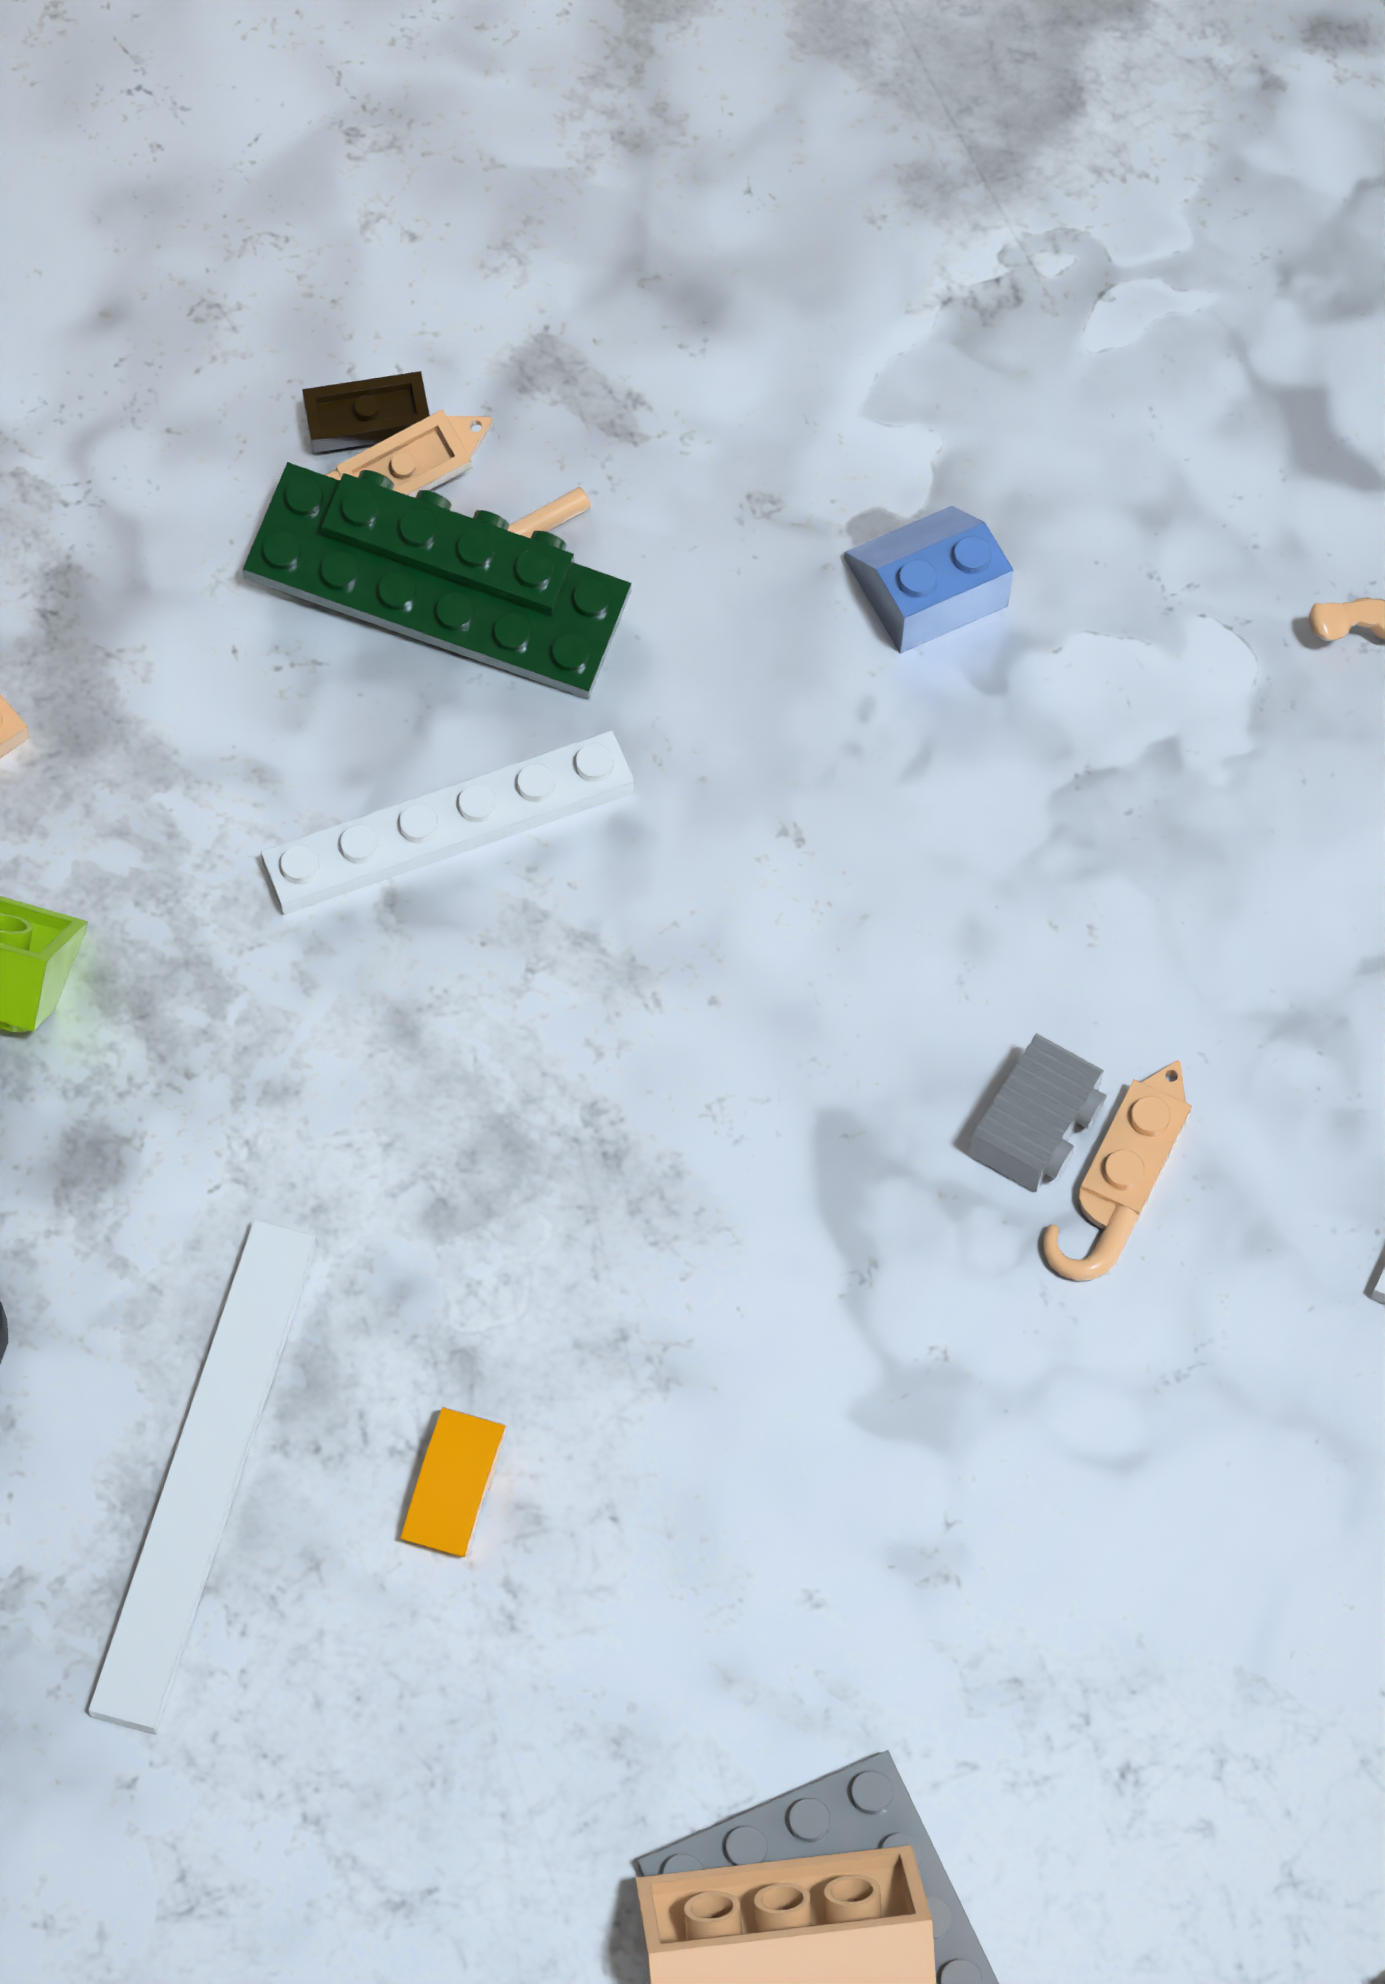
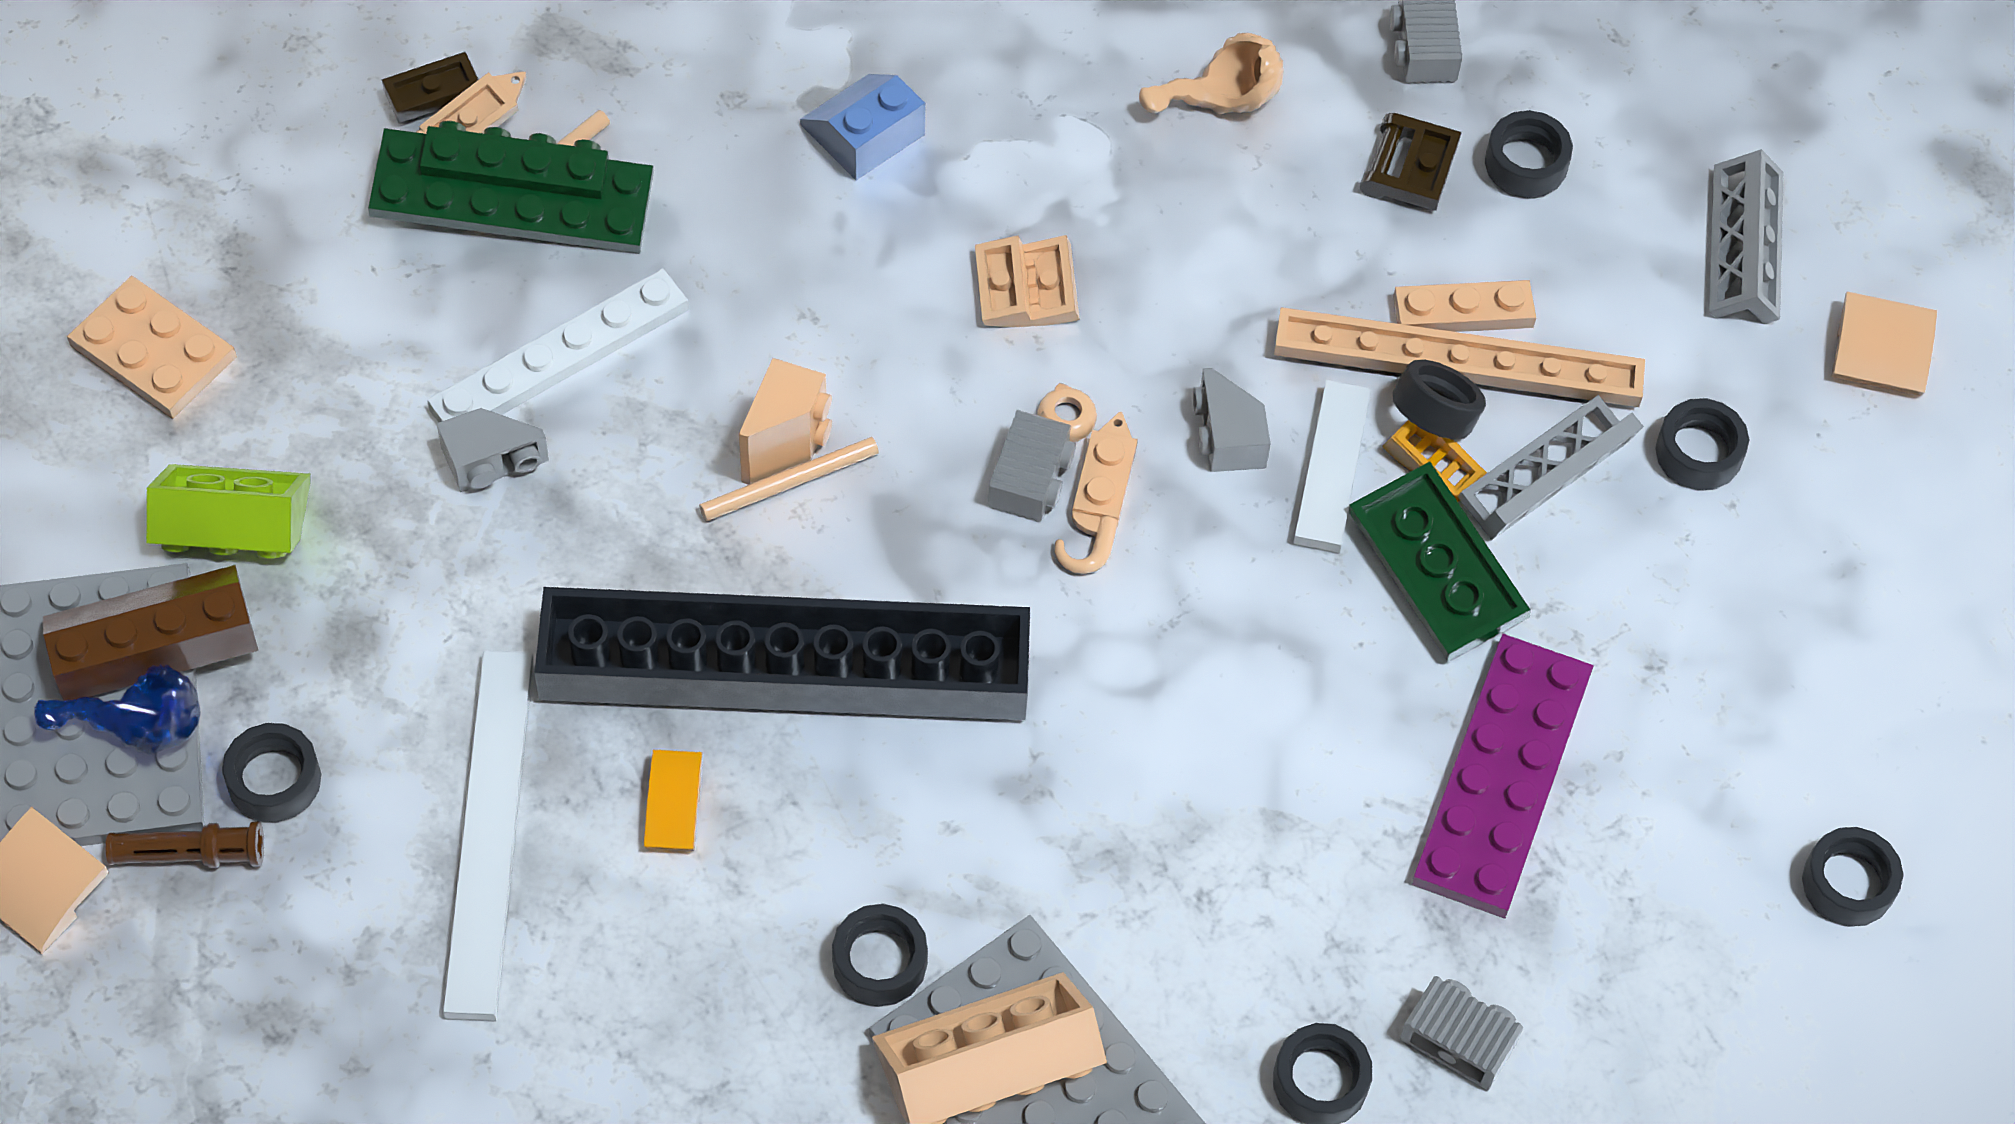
camera: 15 degrees left, 5 degrees down
none -> light grey slope [436,408,549,492]
none -> black brick [534,587,1030,720]
none -> light nougat bar [699,437,879,522]
none -> light nougat slope [739,358,832,485]
none -> black tyre [832,903,928,1006]
none -> light nougat slope [975,235,1080,327]
none -> light nougat piece [1037,383,1097,442]
none -> light grey slope [1193,368,1271,472]

